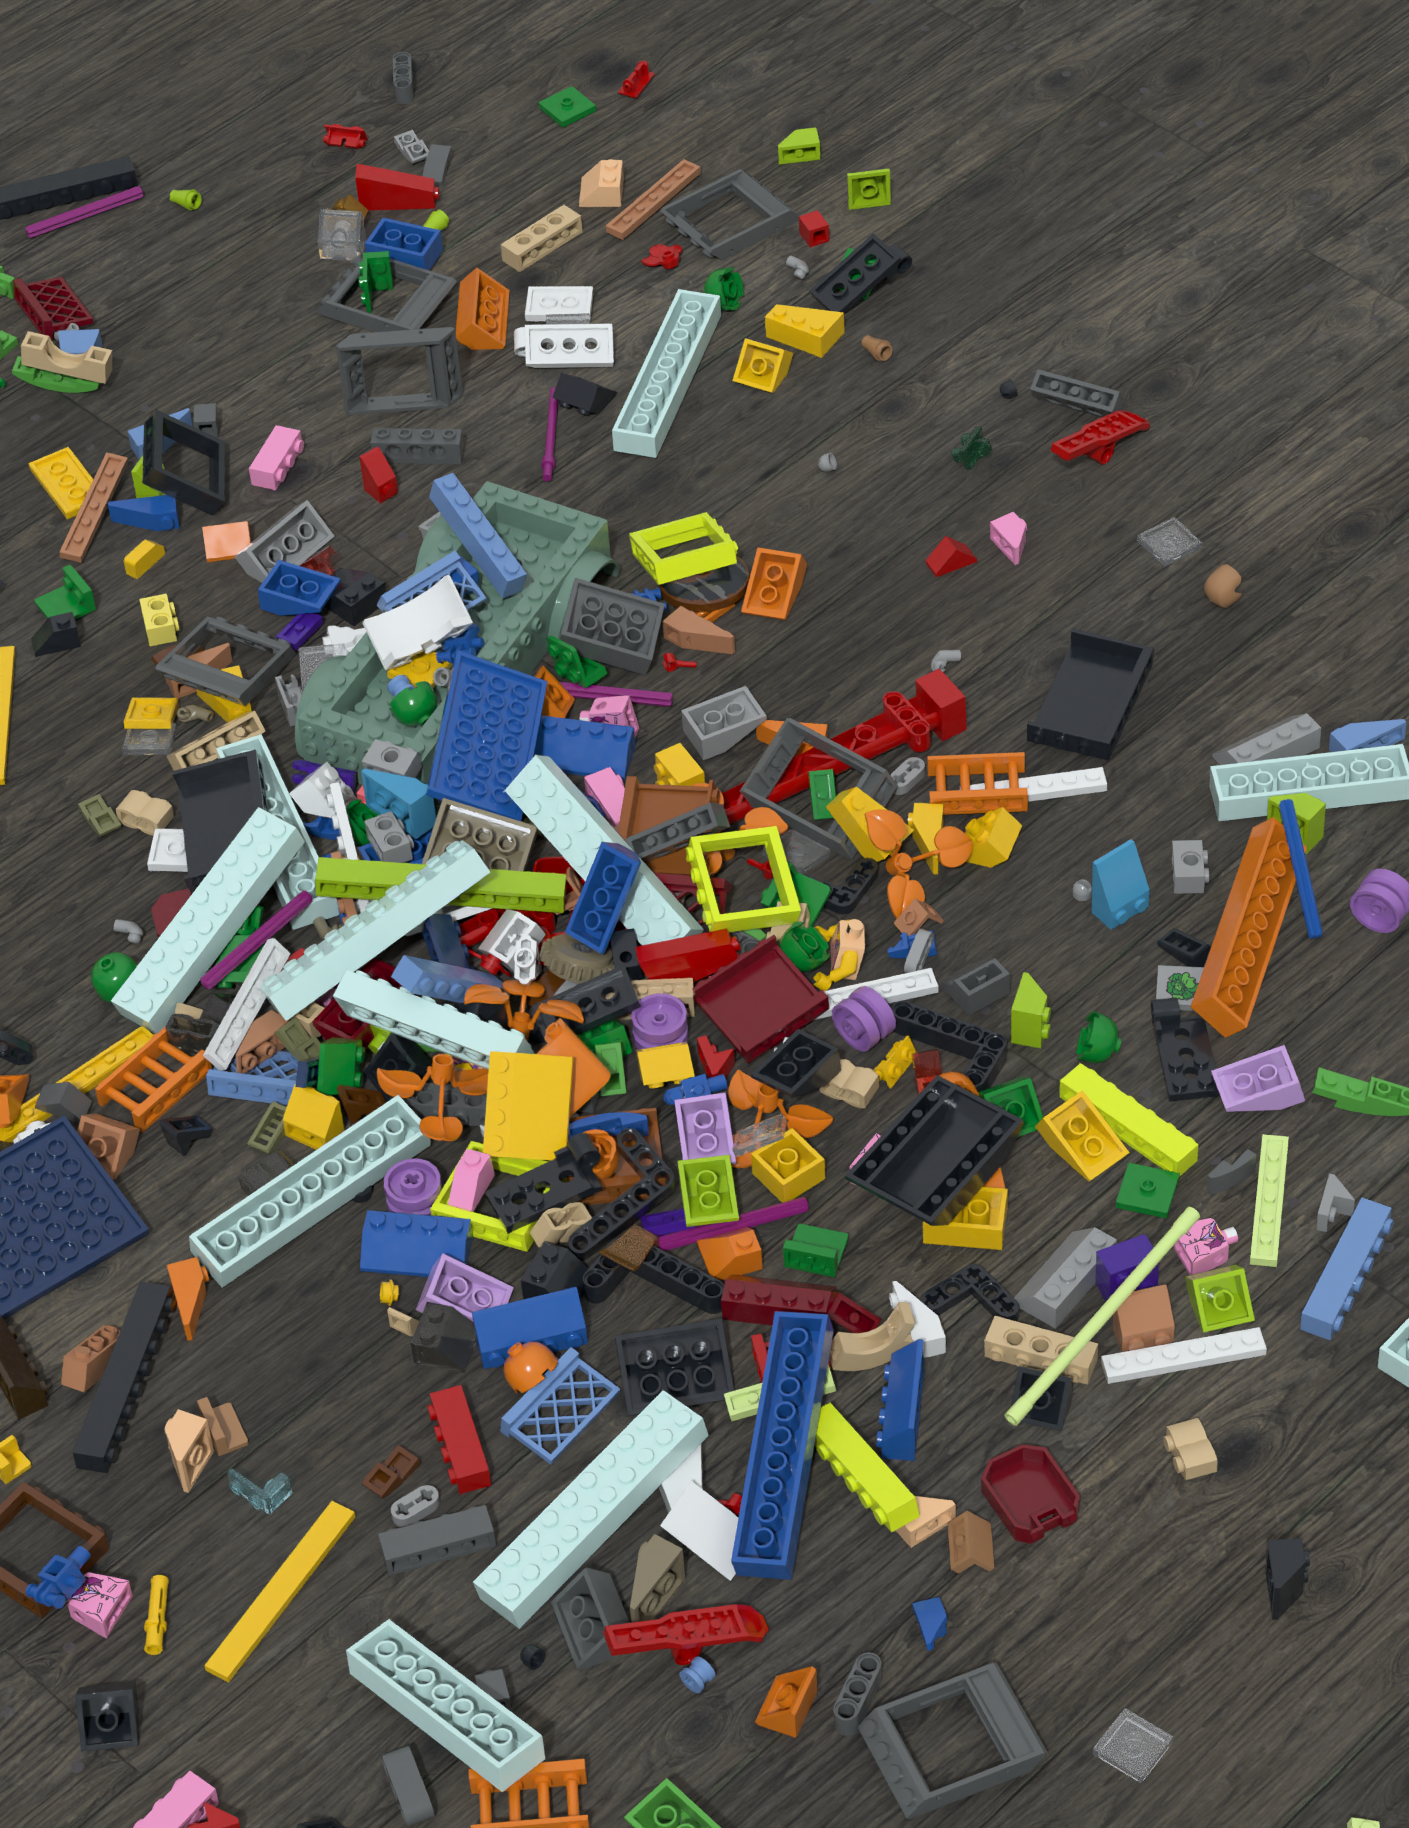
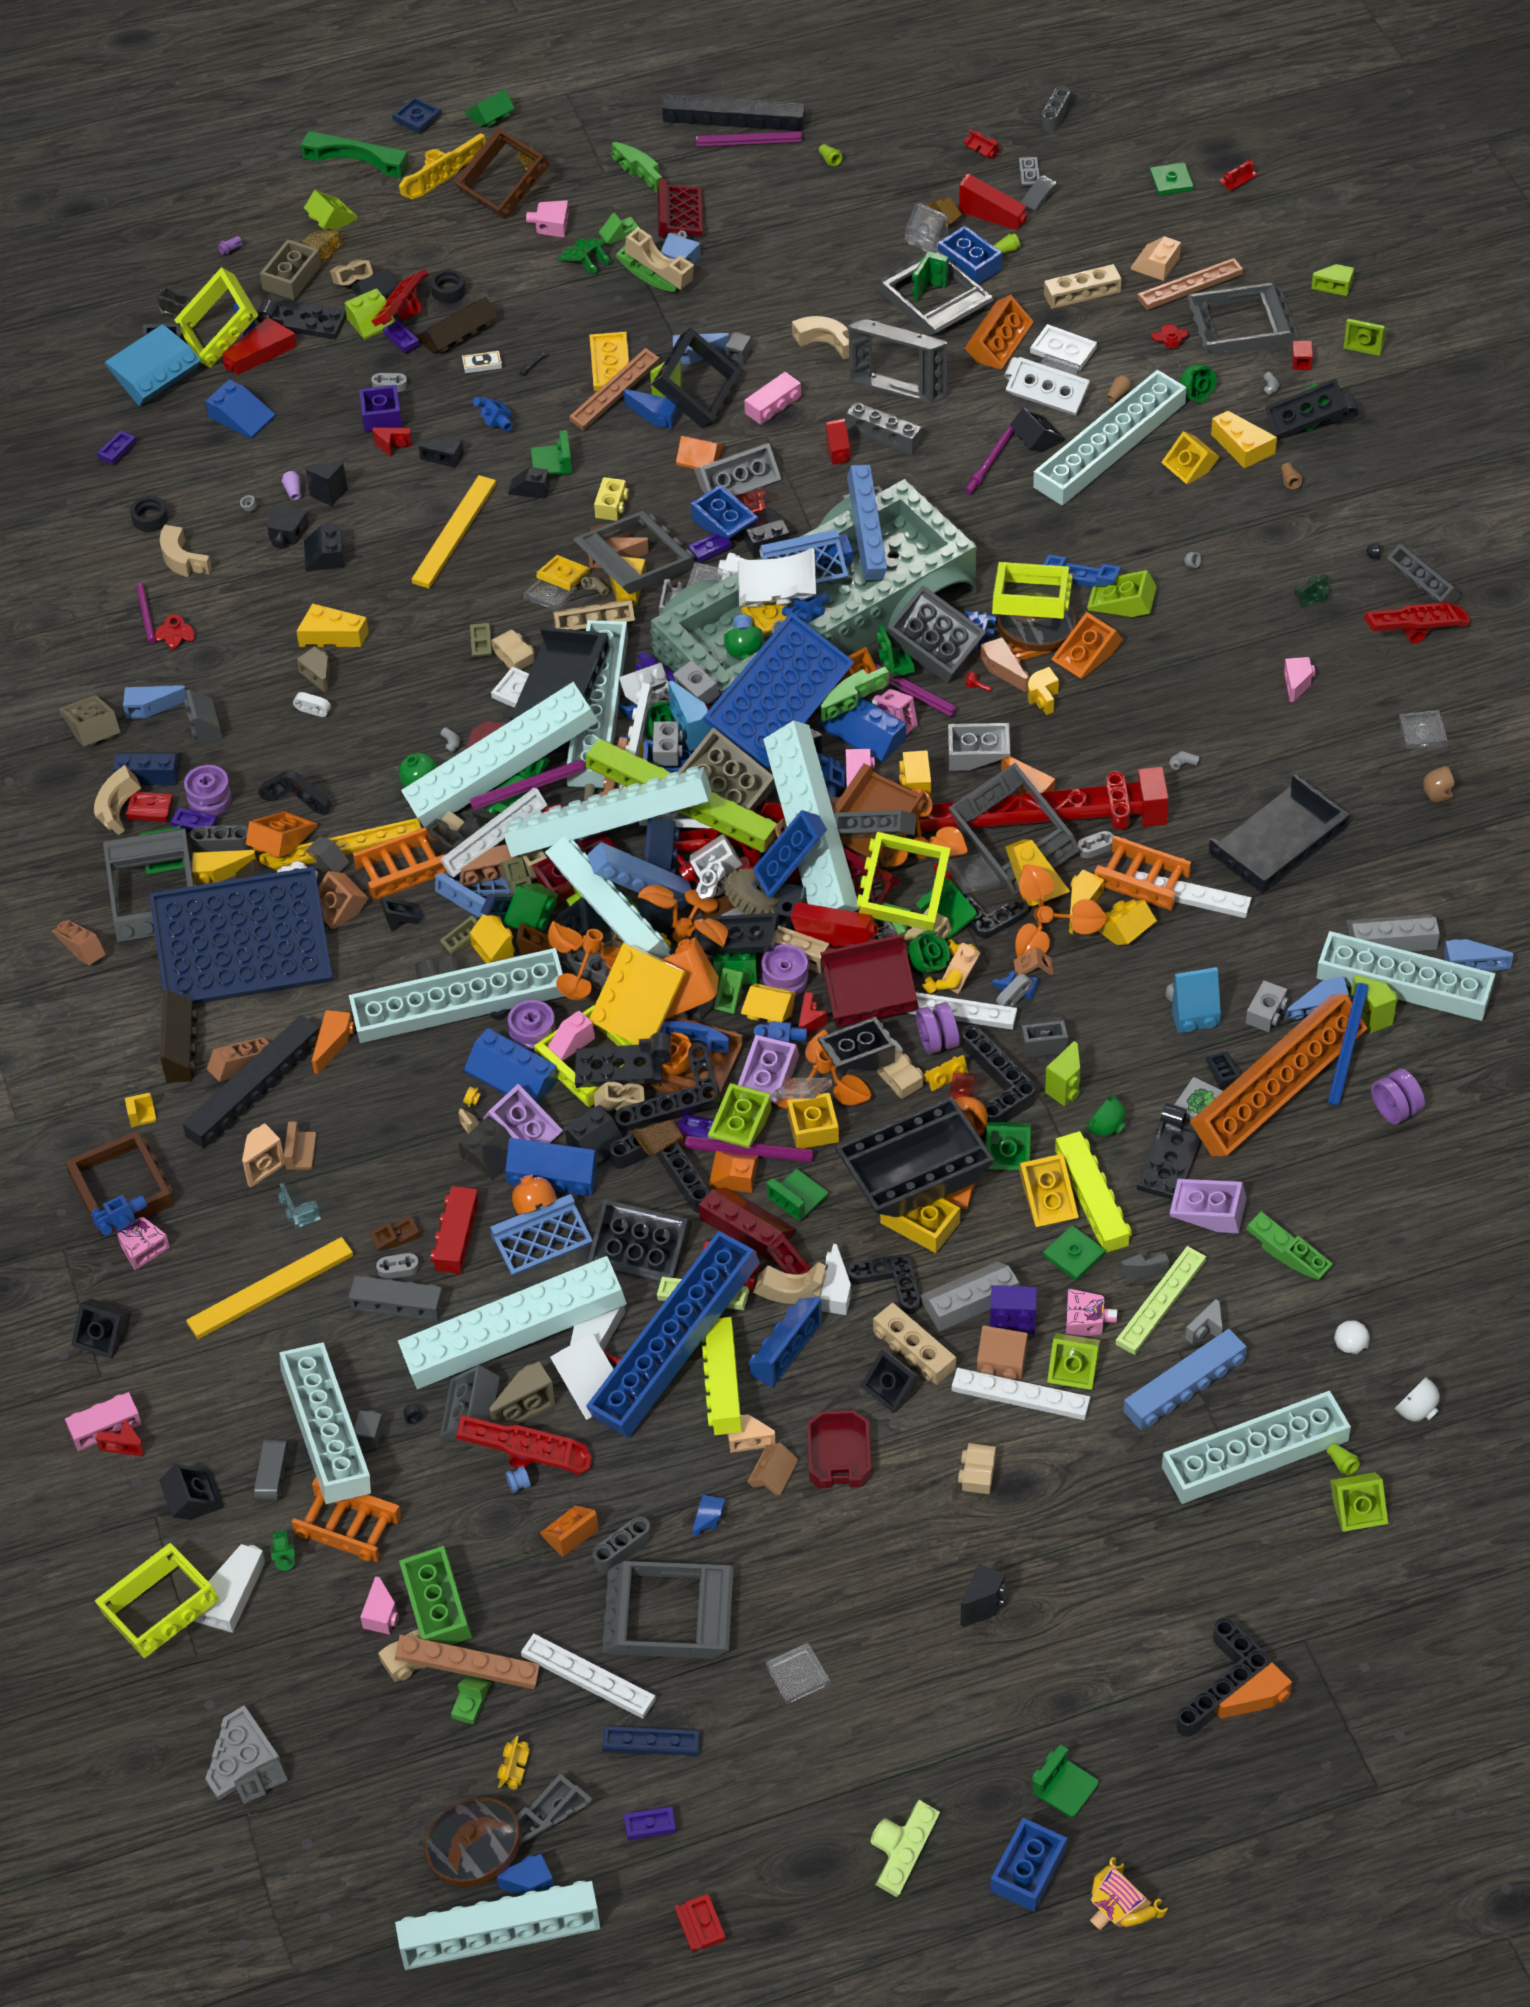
camera: 25 degrees right, 5 degrees up
yellow piece [124,540,165,579] -> none
yellow pin [144,1575,169,1655] -> none
green plate [808,769,836,820] -> none
red slope [925,536,977,577] -> none
yellowish green piece [1004,1207,1200,1426] -> none
none -> tan arch [792,316,849,359]
none -> bright green slope [821,667,889,722]
none -> yellow brick [1028,667,1059,715]
none -> blue slope [1043,554,1121,586]
none -> lime slope [1087,570,1157,617]
none -> medium nougat cone [1106,375,1131,403]
none -> medium blue slope [1285,977,1350,1020]

